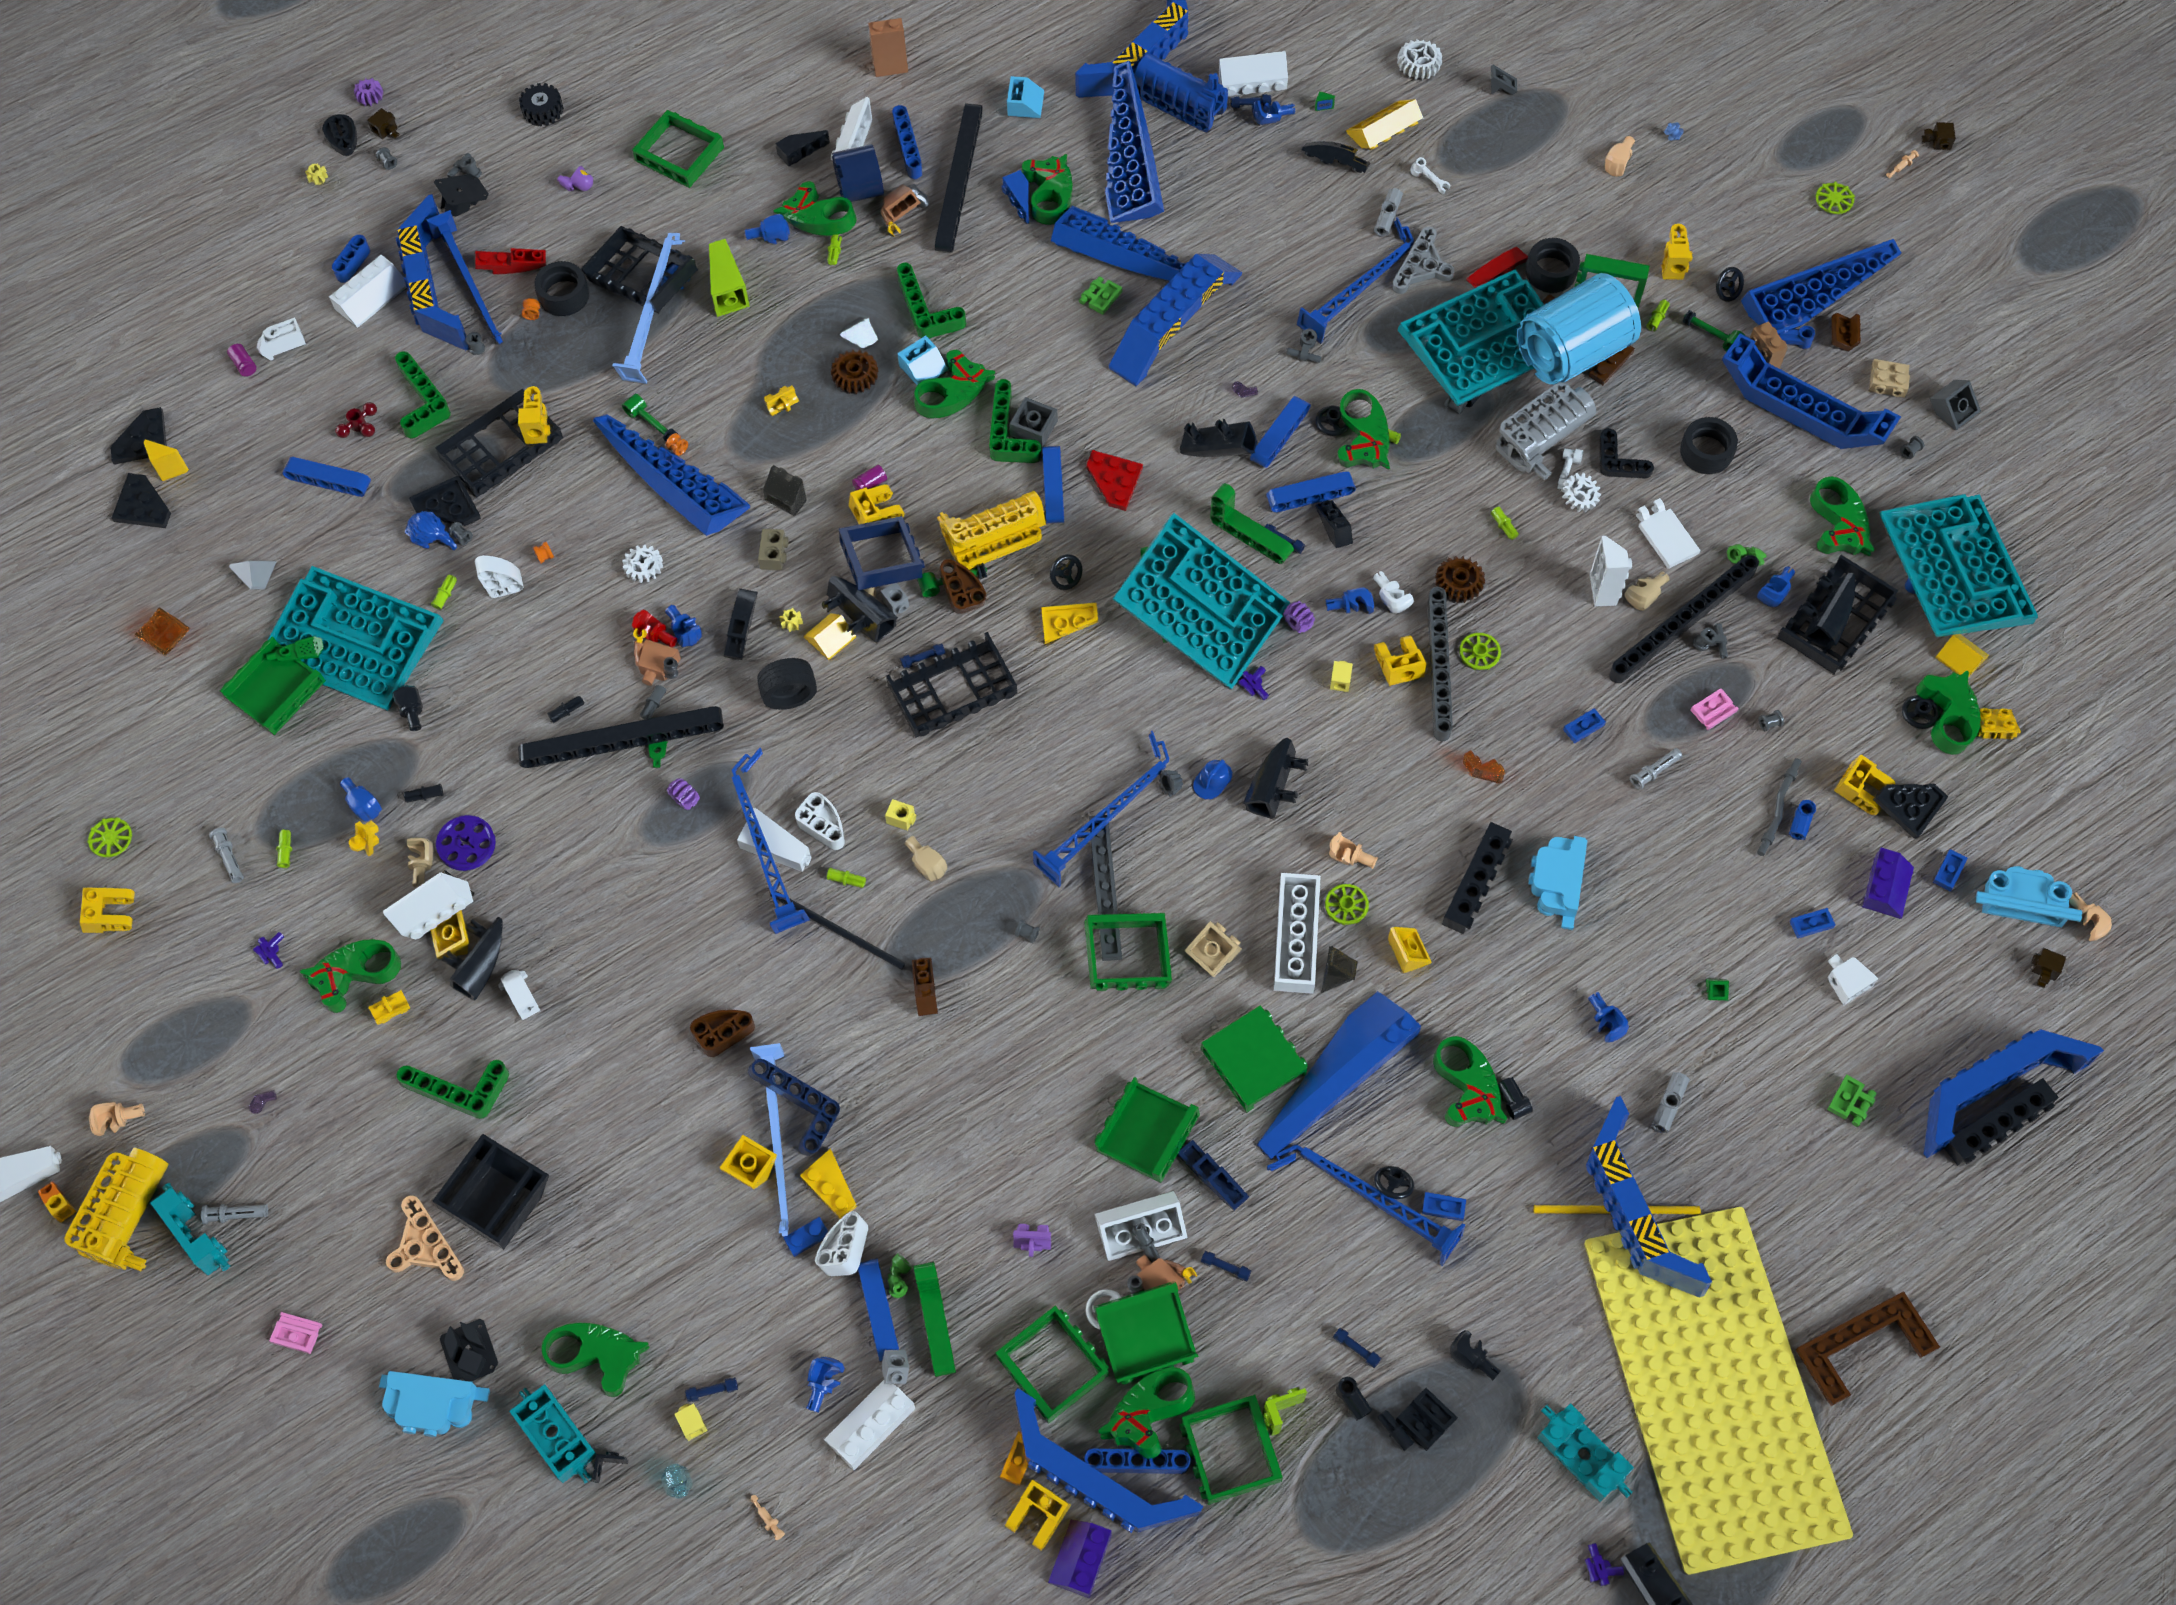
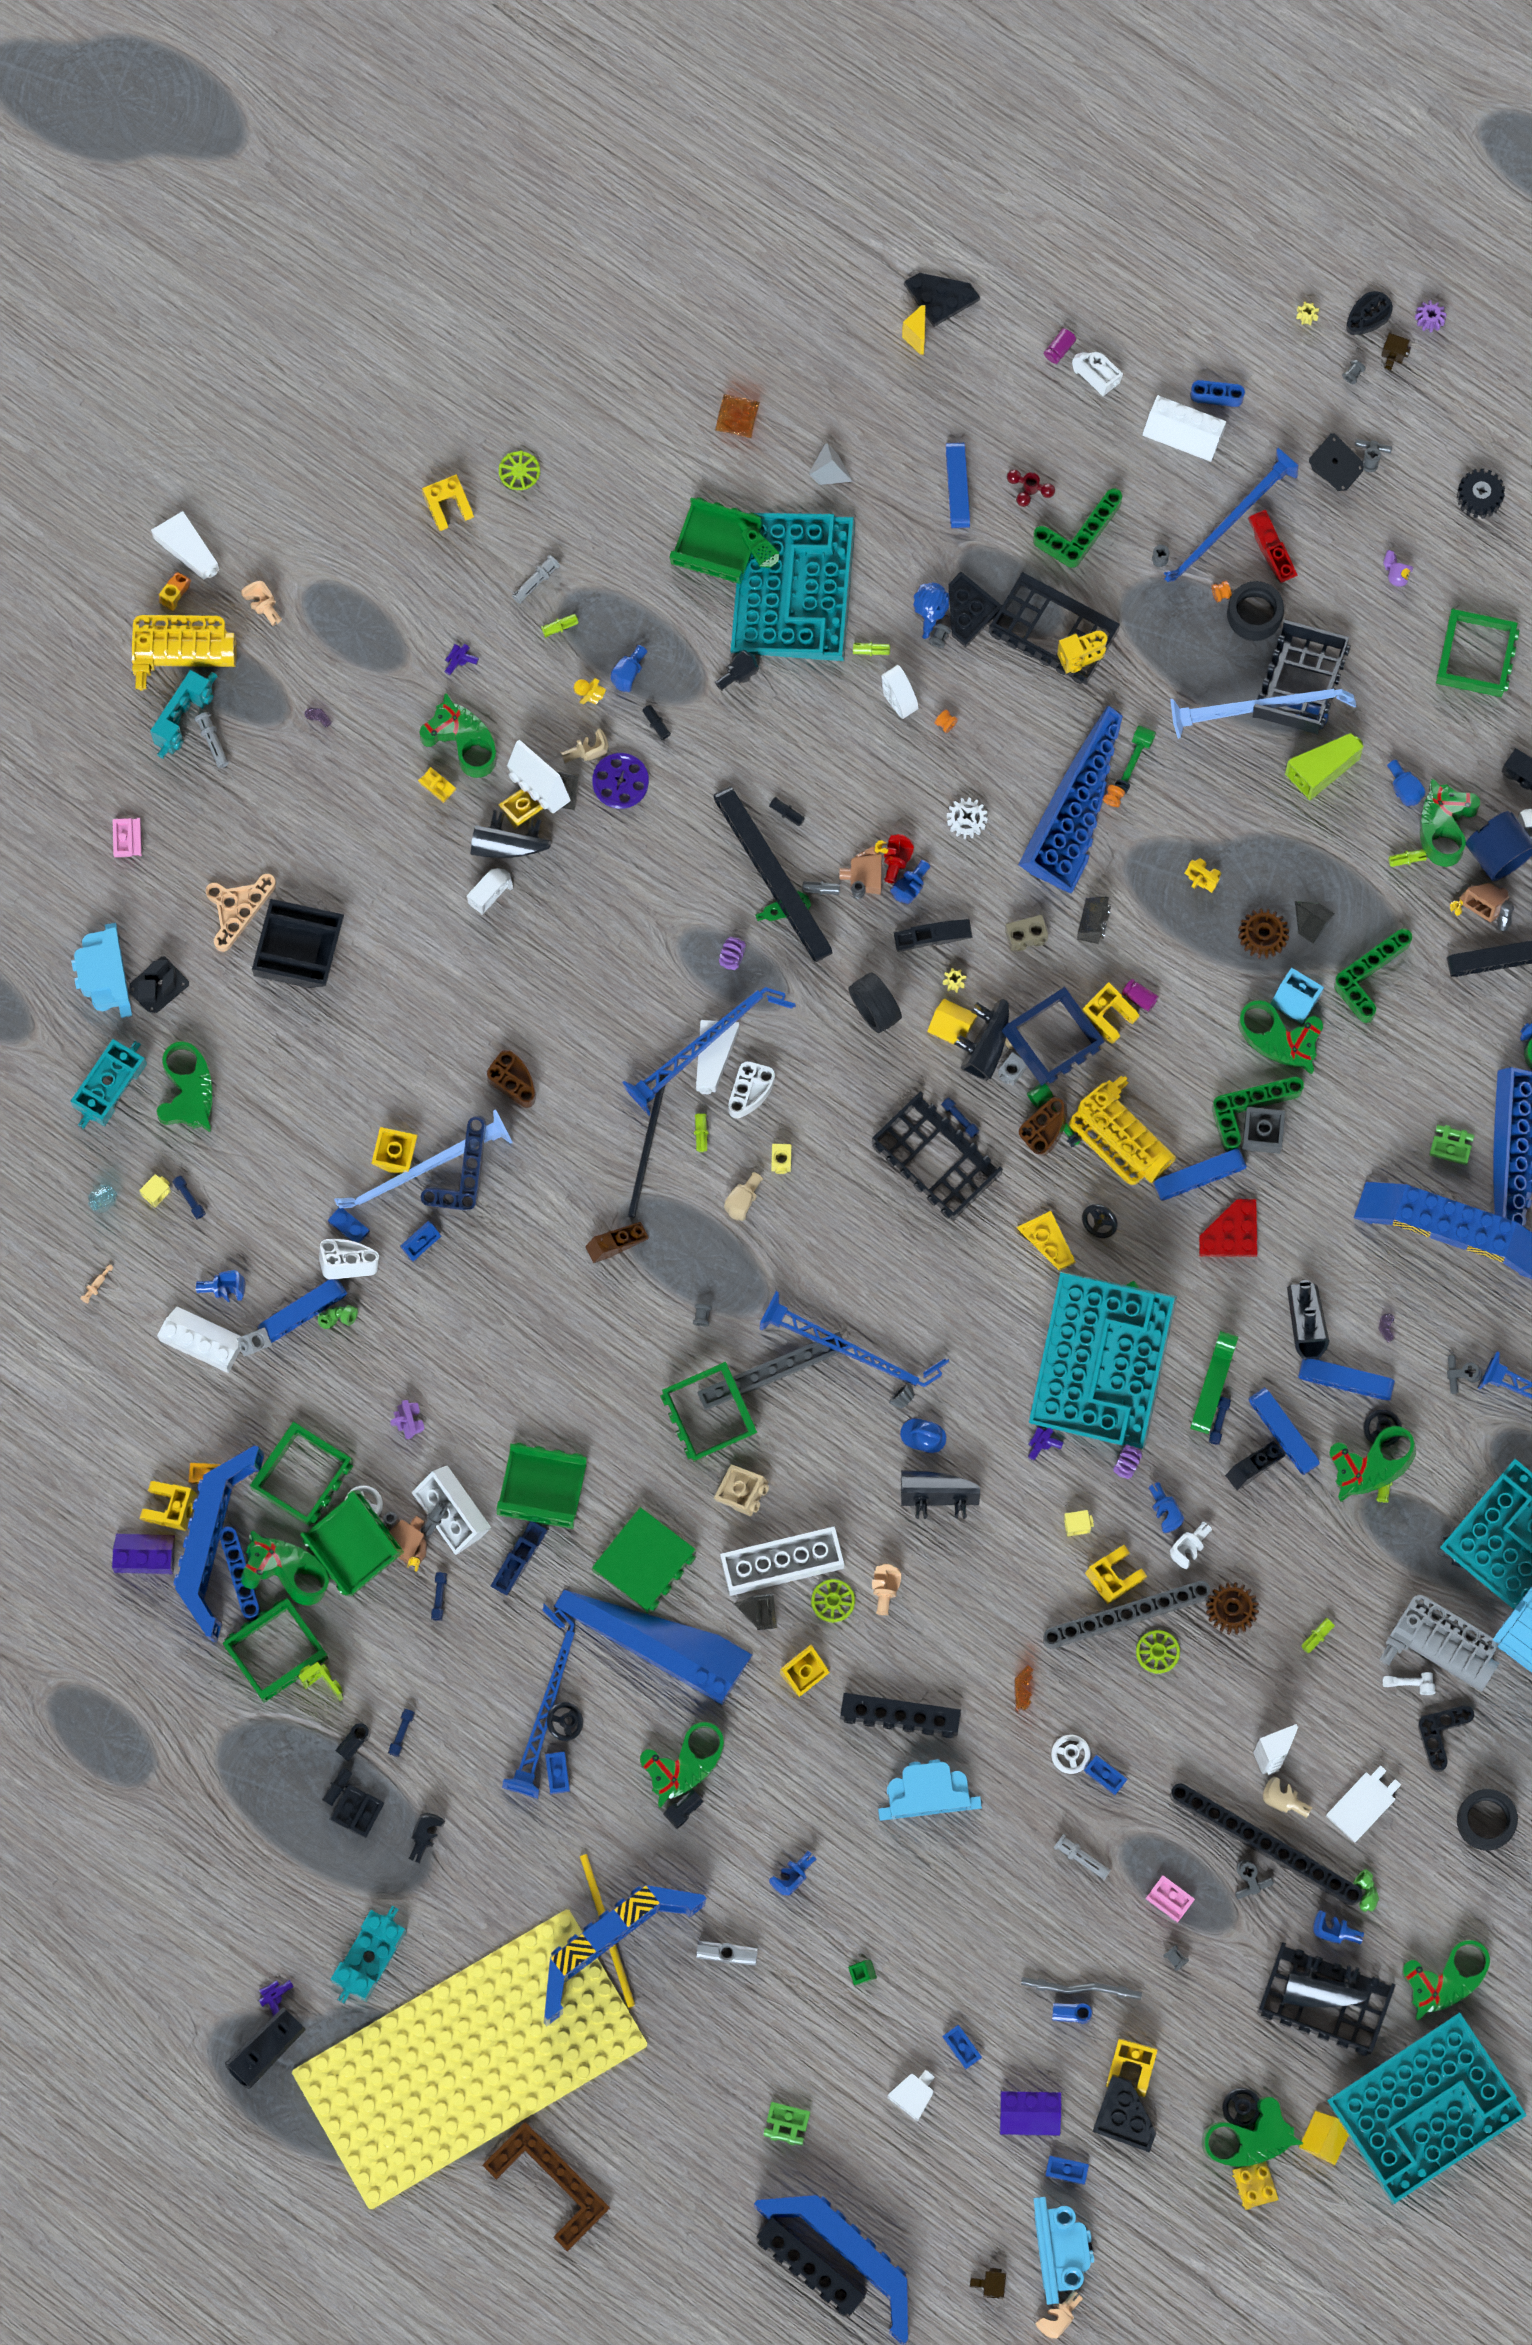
camera: 70 degrees right, 10 degrees up
black plate [112,473,171,528] -> none
blue slope [396,194,469,350] -> none
green beam [396,1060,509,1119] -> none
black bracket [592,1452,629,1483] -> none
yellow wing [800,1148,857,1219] -> none
green beam [913,1261,956,1377] -> none
white gear [1561,473,1601,512] -> none
none -> blue plate [400,1221,441,1261]
none -> white piece [1051,1735,1091,1774]

